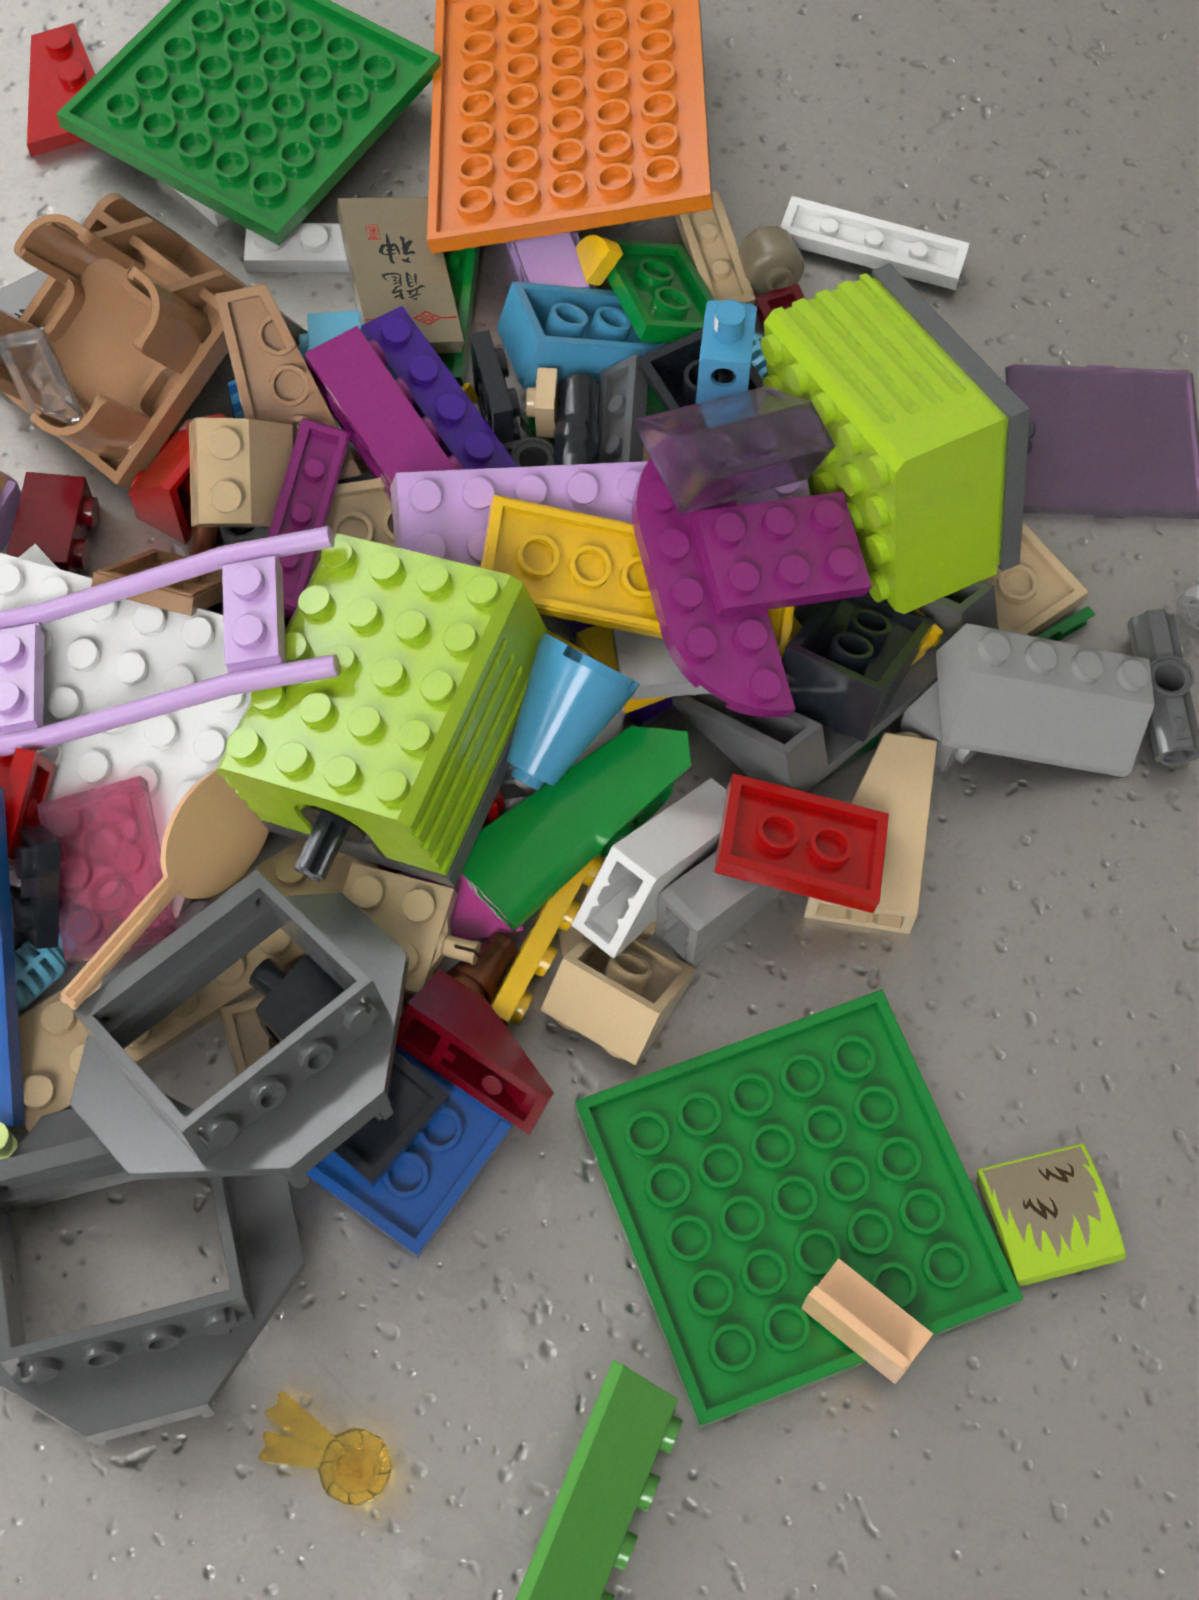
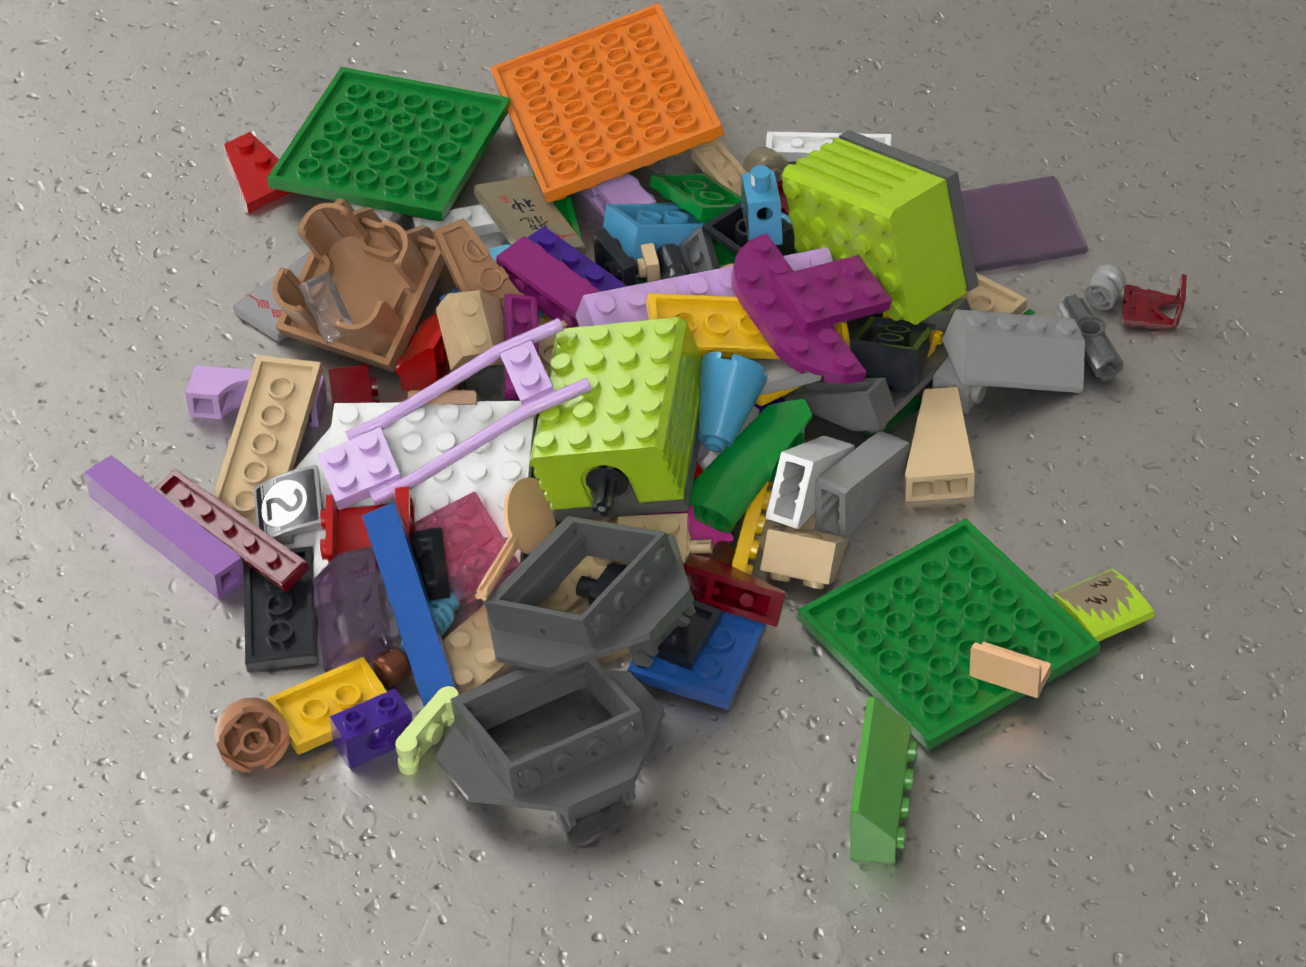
camera: 10 degrees left, 20 degrees down
clear yellow piece [258,1391,393,1507] -> none
yellow tile [575,235,623,286] -> none
clear purple slope [634,386,836,515] -> none
red plate [713,773,889,913] -> none

